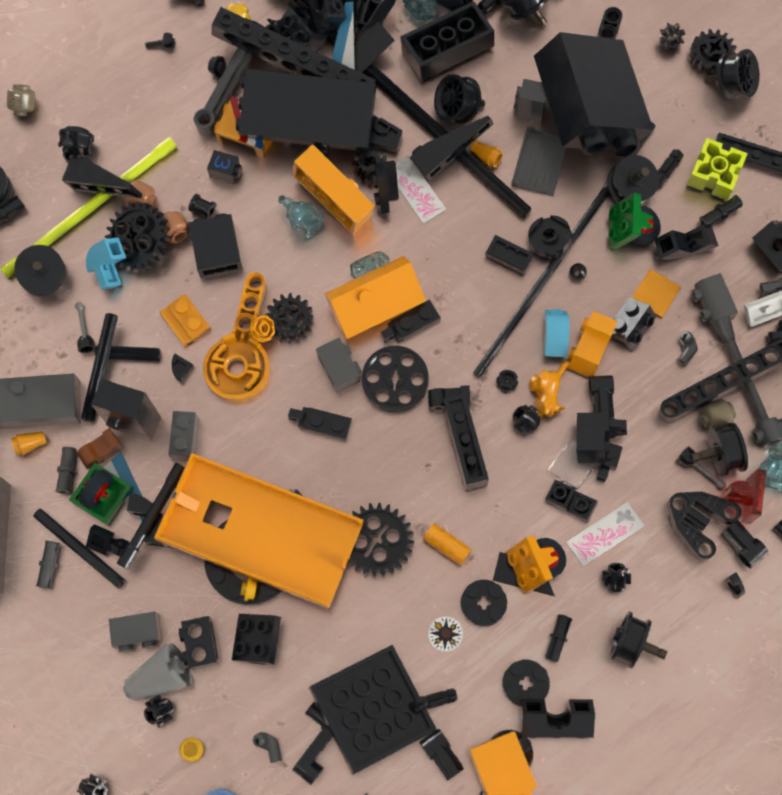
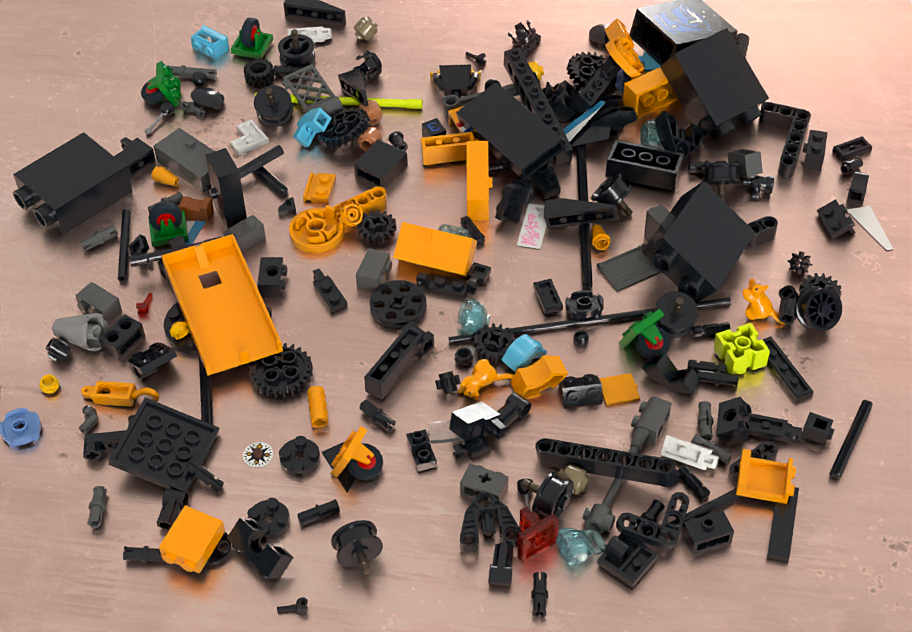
camera: 45 degrees right, 25 degrees down
hinge [75,302,96,353] -> none
clear light blue piece [278,195,324,235] -> none
white sticker [566,502,645,567] -> none
black gear [602,563,631,592] -> none
dark grey arm [677,331,698,366] -> none
black tile [724,572,745,599] -> none
none -> light orange piece [81,381,160,407]
none -> clear red hand [136,293,153,314]
none -> black axle [199,356,213,425]
none -> white tile [230,119,269,156]
none -> black brick [257,257,288,297]
none -> black hand [277,597,308,615]
none -> dark grey piece [282,64,344,117]
none -> black axle [359,400,396,432]
none -> light orange brick [420,132,474,165]
none -> black torso [430,64,481,98]
none -> clear light blue cylinder [457,298,490,336]
none -> black axle [460,216,485,244]
none -> dark grey brick [460,463,509,504]
none -> black plate [467,262,491,294]
none -> black gear [474,323,516,364]
none -> black axle [687,359,727,373]
none -> dark grey pin [697,401,714,441]
none -> light orange animal [743,278,784,324]
none -> black piece [778,285,799,325]

